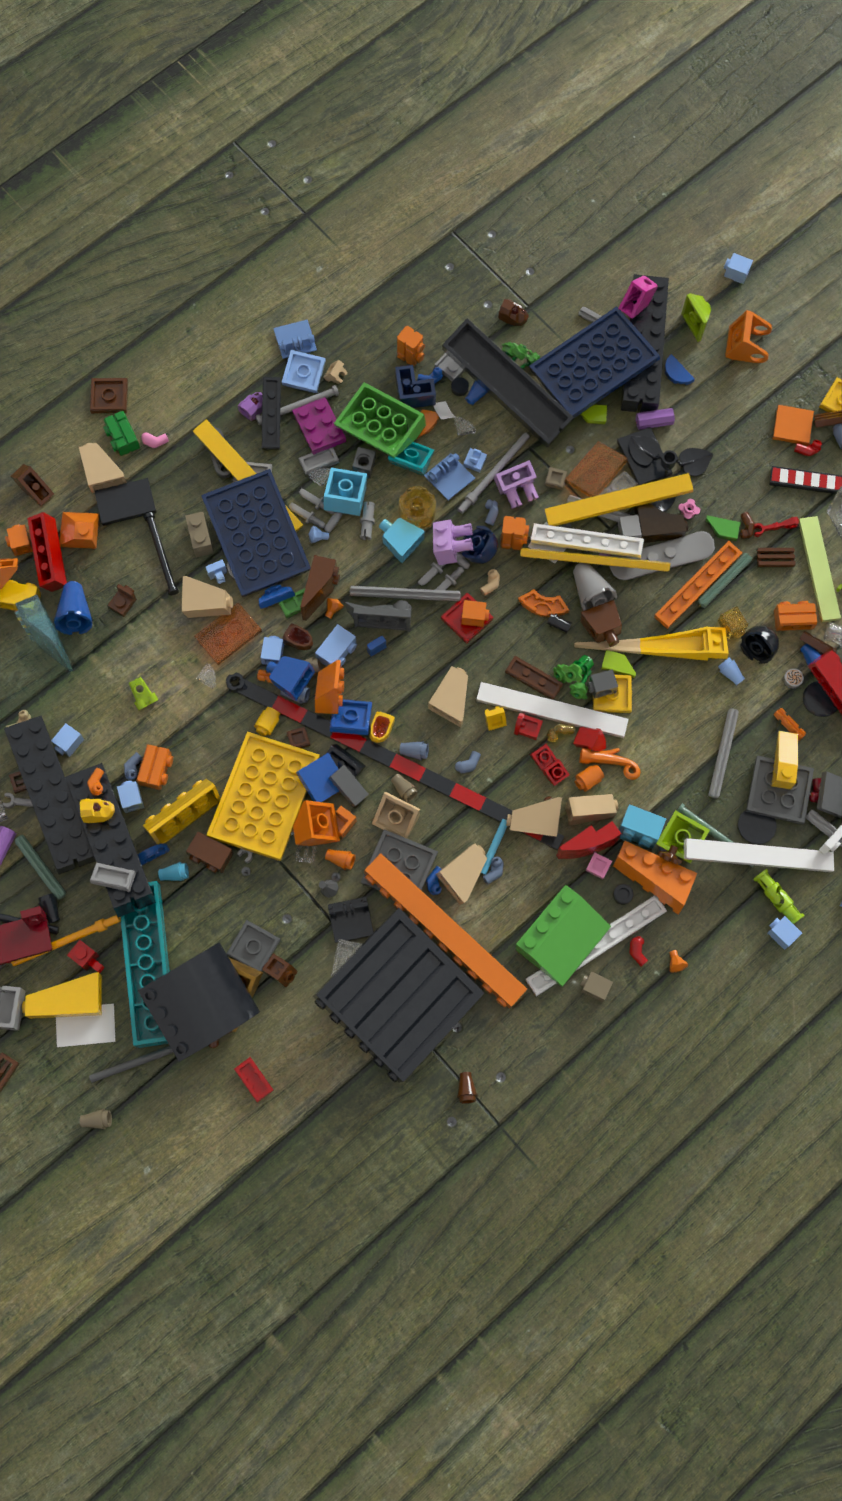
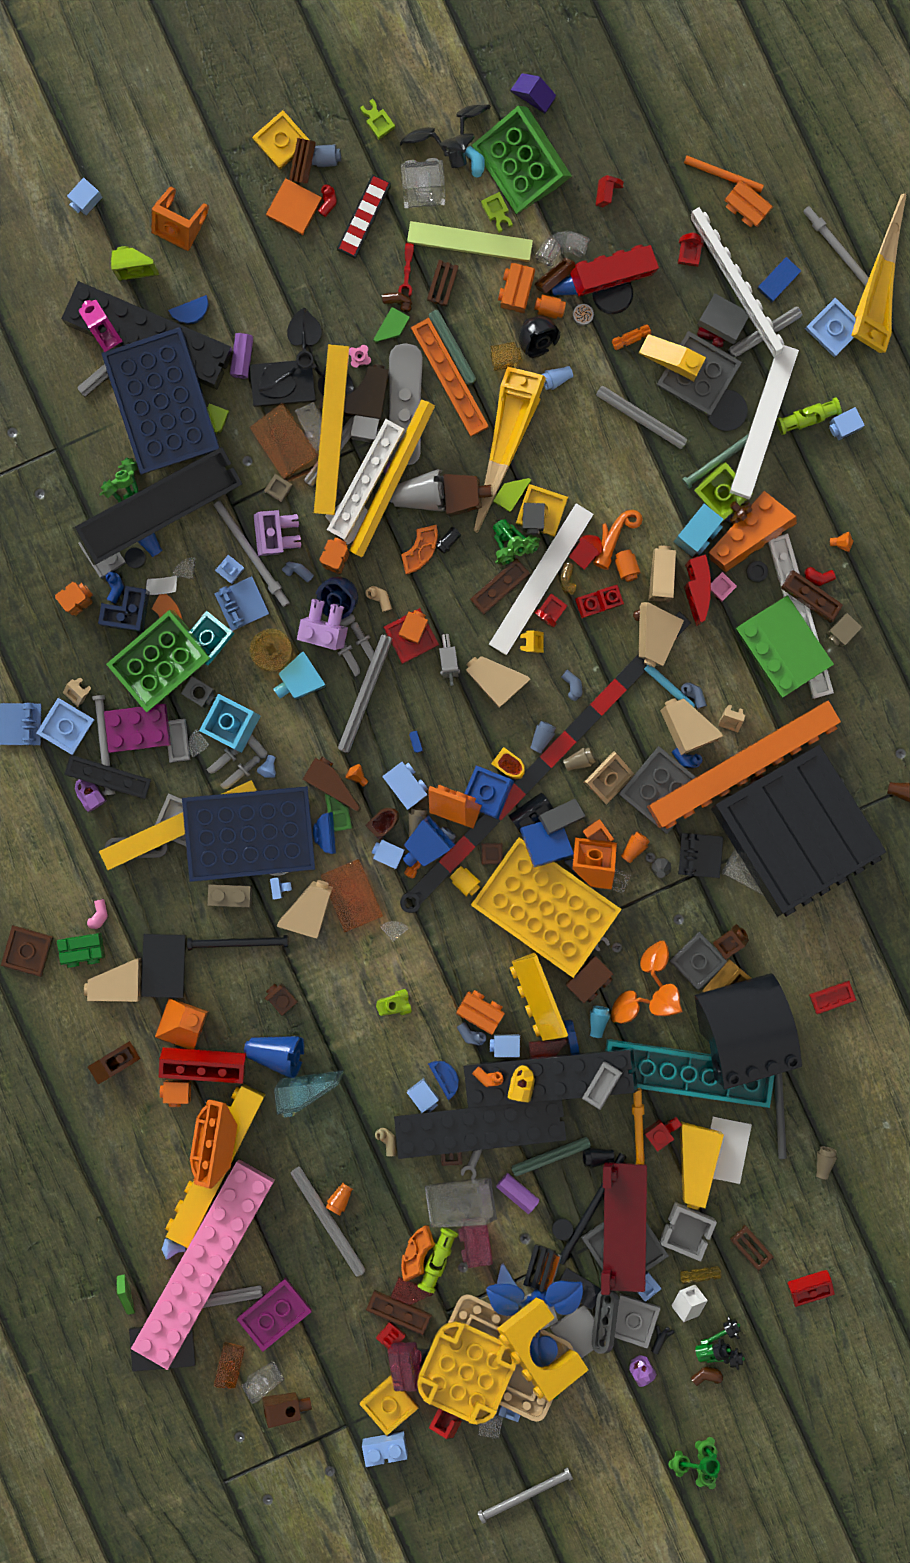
camera: 70 degrees left, 15 degrees up
dark grey slope [345,600,412,631] -> none
light grey pin [360,502,375,540] -> none
reddish brown rock [498,299,529,326] -> none
none -> blue tile [428,1061,459,1100]
none -> light grey piece [439,634,460,686]
none -> clear red tile [529,1038,567,1058]
none -> orange brick [534,294,566,319]
none -> orange plant [611,940,682,1024]
none -> tan tile [718,705,745,732]
none -> reddish brown tile [781,570,843,623]

